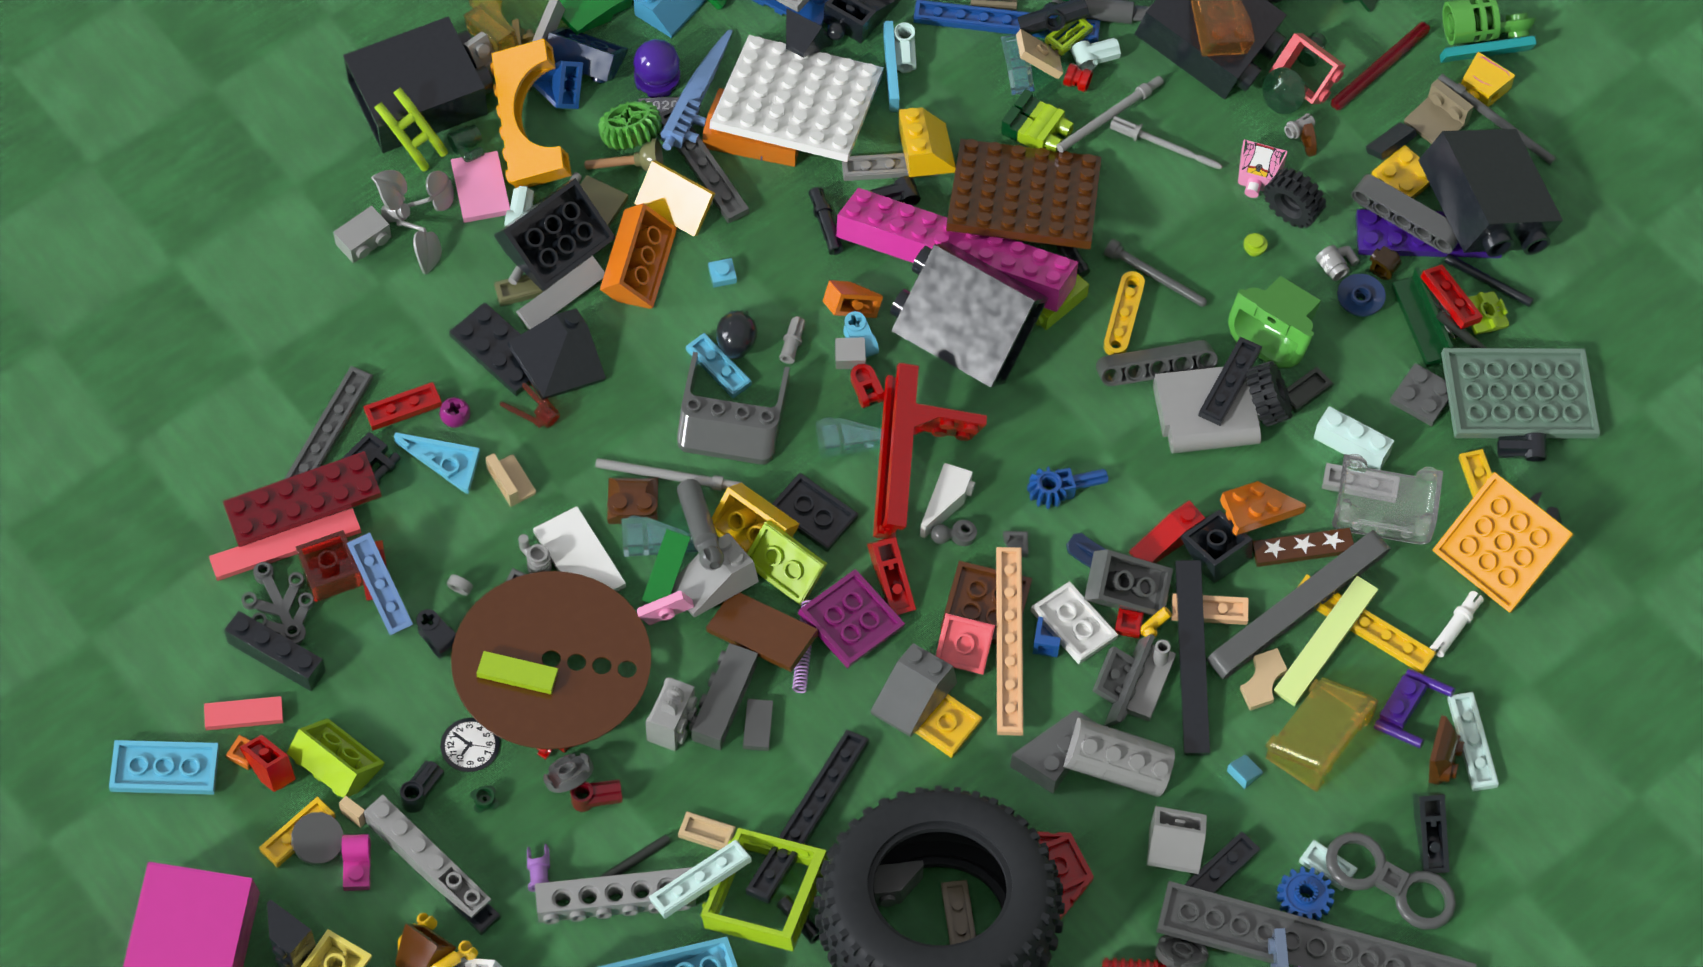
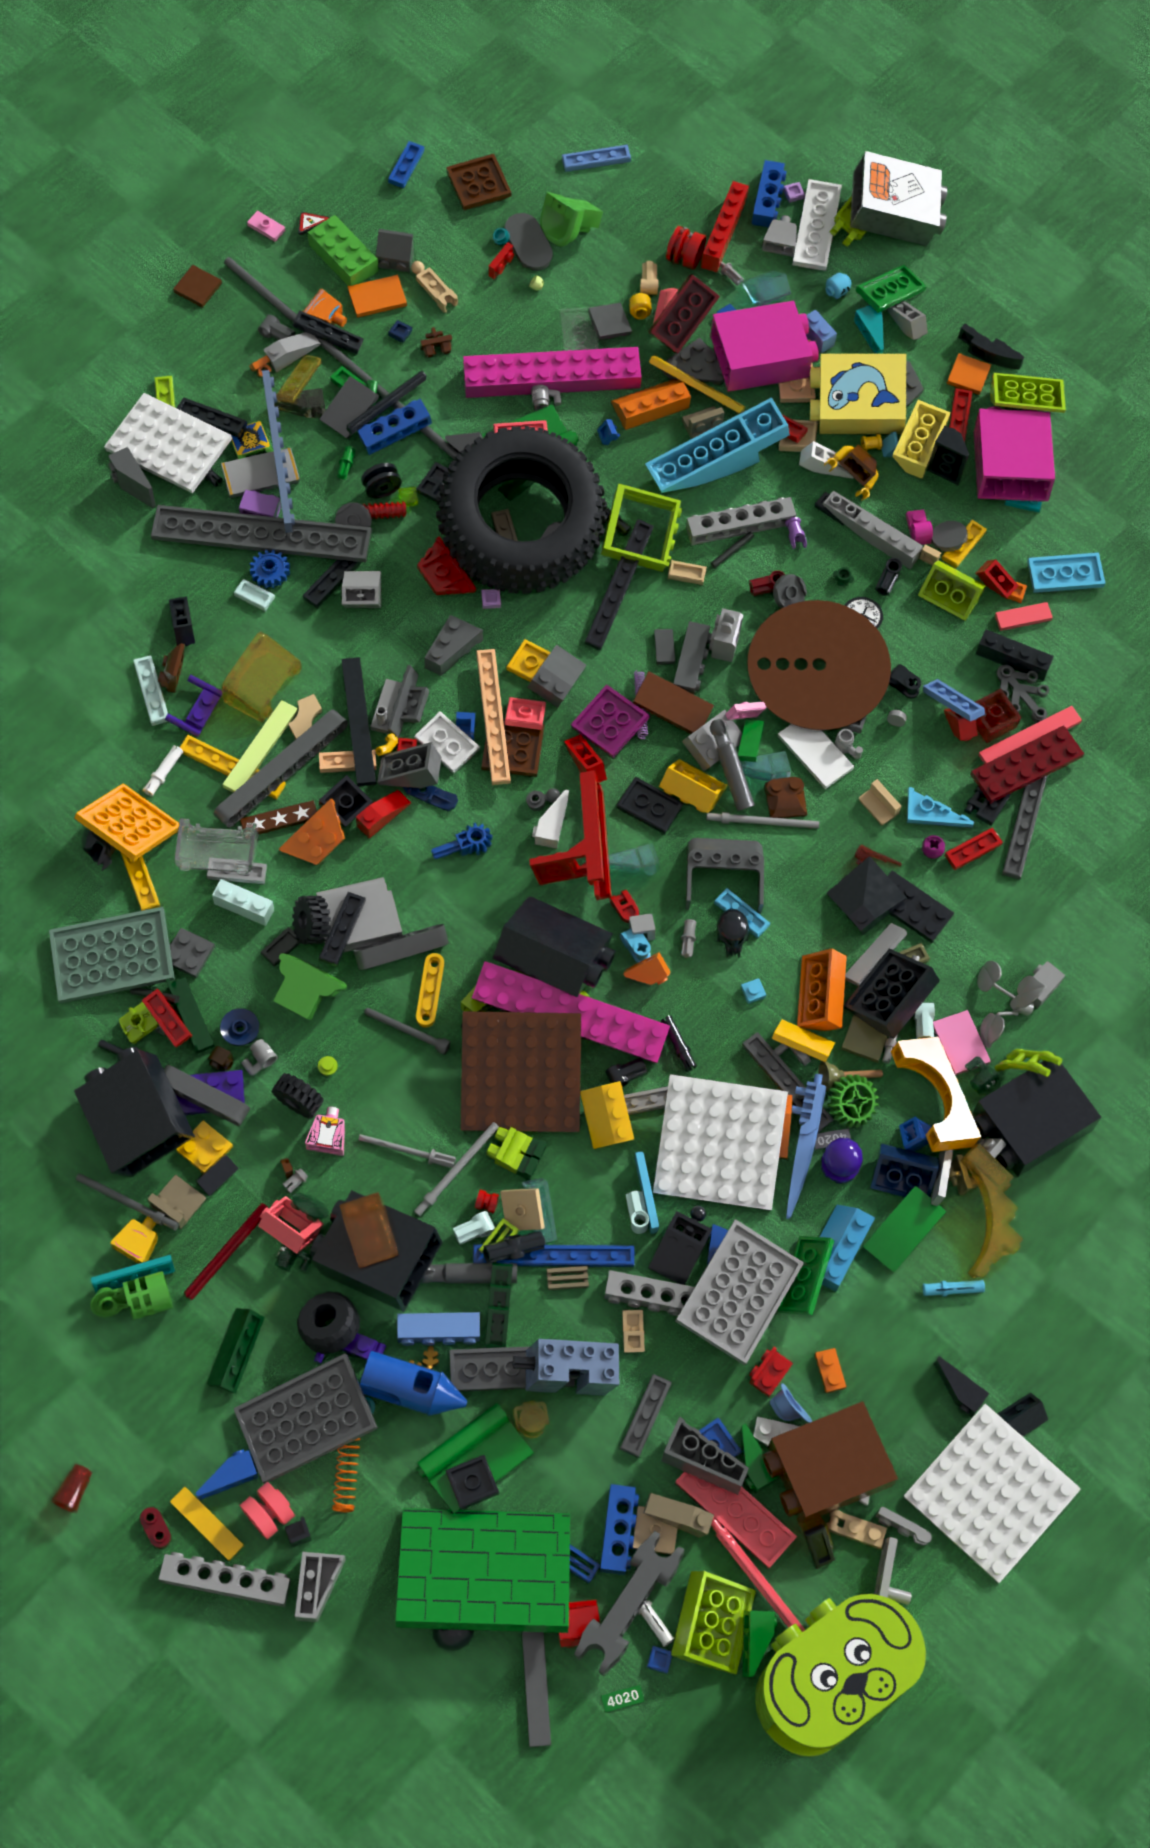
camera: 170 degrees right, 5 degrees up
lime tile [477,651,558,694] -> none
light aqua tile [649,839,752,919] -> none
lime tile [747,520,828,605] -> none
black slope [786,8,833,58] -> none
dark grey tile [1003,531,1028,558] -> none
light grey container [1063,717,1175,797] -> none
medium azure slope [1227,754,1263,789] -> none
dark grey bar [1325,832,1456,930] -> none
black piece [1497,433,1547,462] -> none

